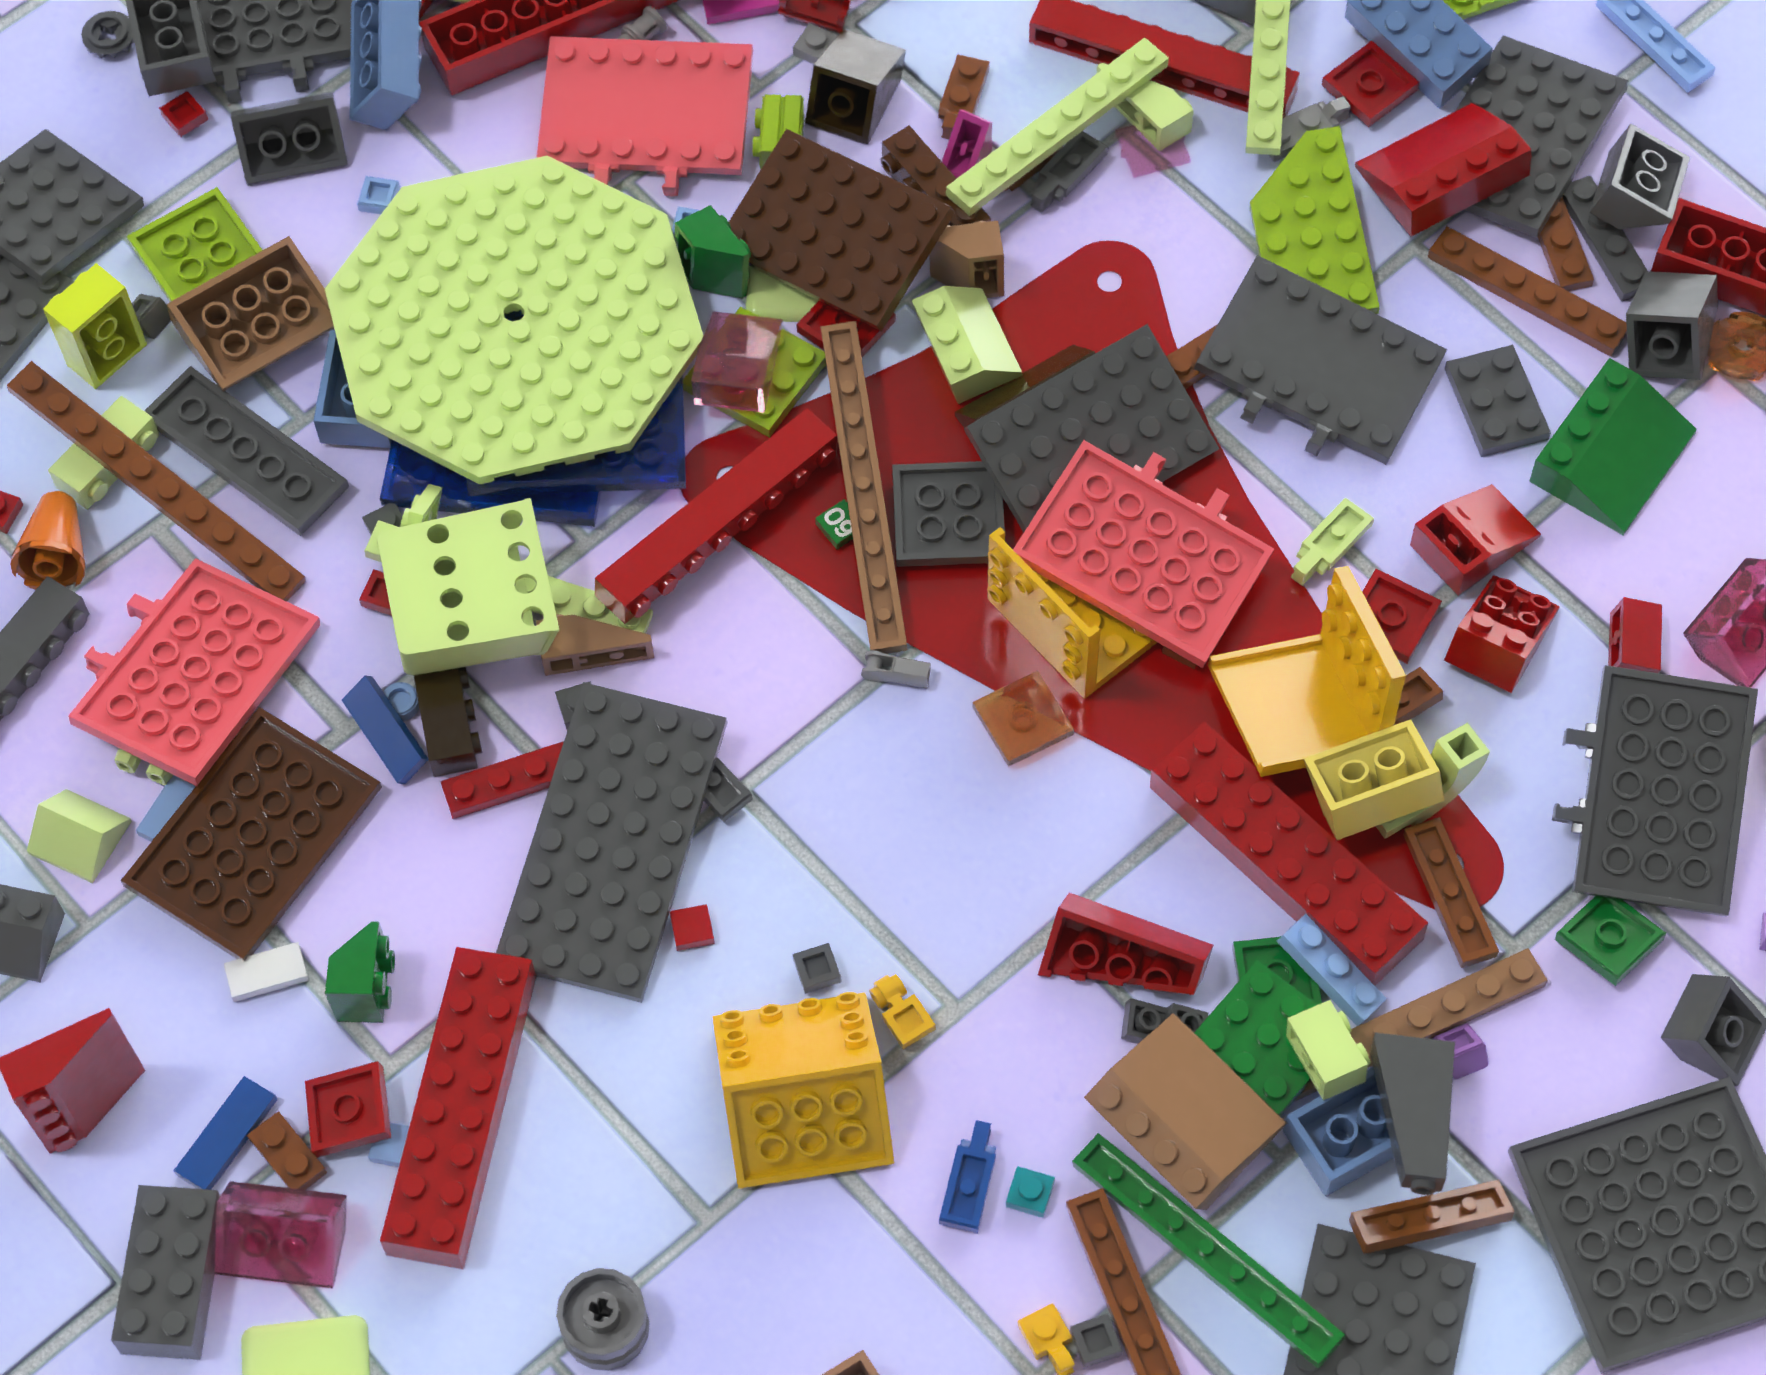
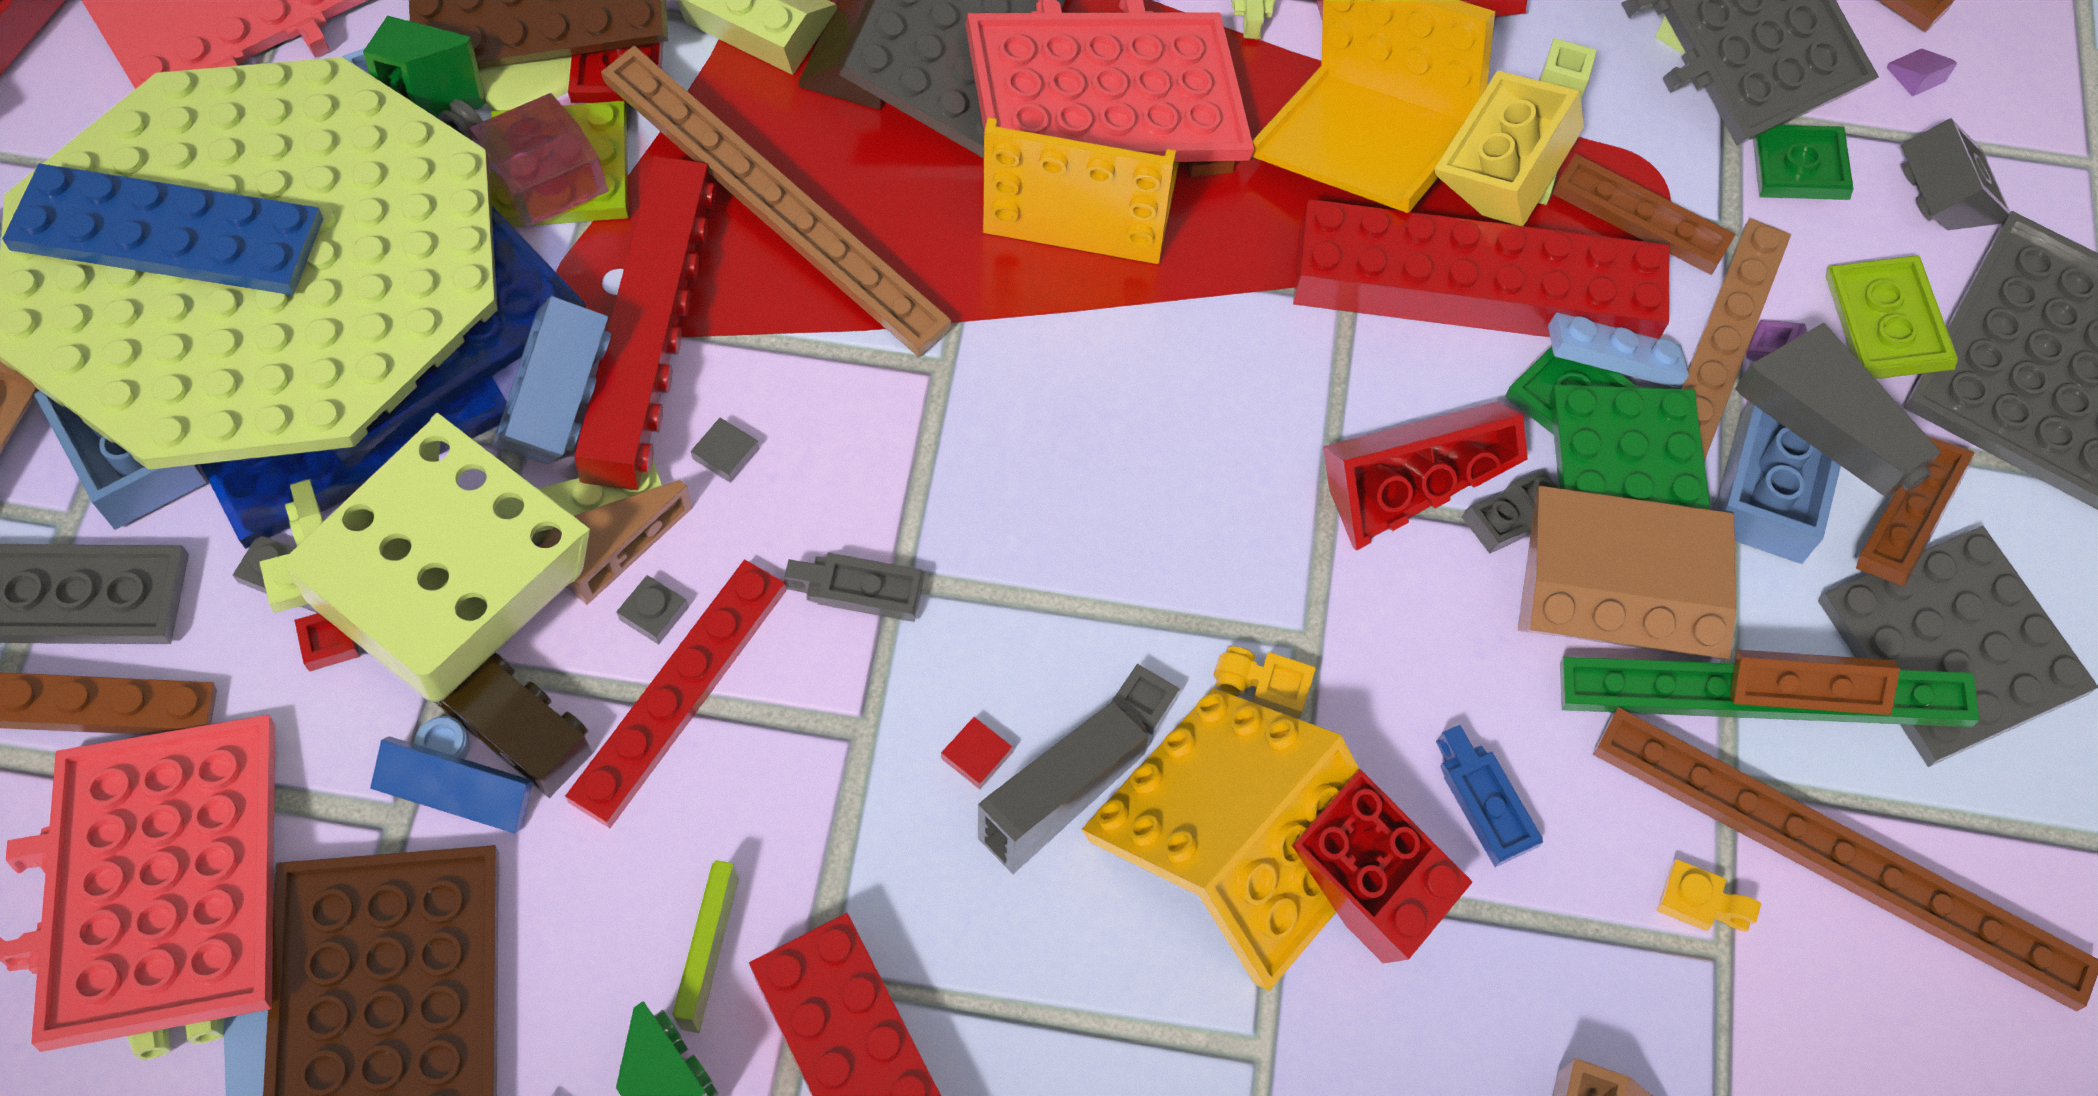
camera: 45 degrees left, 0 degrees up
dark grey plate [496,682,728,1003] -> none
green tile [815,499,853,550] -> none
light grey bar [861,650,931,688] -> none
dark grey plate [892,461,1005,567] -> none
clear orange plate [972,670,1074,767] -> none
teal plate [1005,1166,1055,1218] -> none
dark grey plate [1070,1313,1123,1368] -> none
yellowish green brick [1286,1000,1370,1100] -> none
none -> blue plate [2,163,323,295]
none -> dark grey bush [438,99,484,140]
none -> medium blue brick [492,296,611,464]
none -> lime tile [672,860,739,1033]
none -> dark grey tile [691,417,759,483]
none -> dark grey slope [978,701,1149,875]
none -> red slope [1291,769,1473,964]
none -> dark orange plate [1730,649,1900,715]
none -> lime tile [1825,255,1958,379]

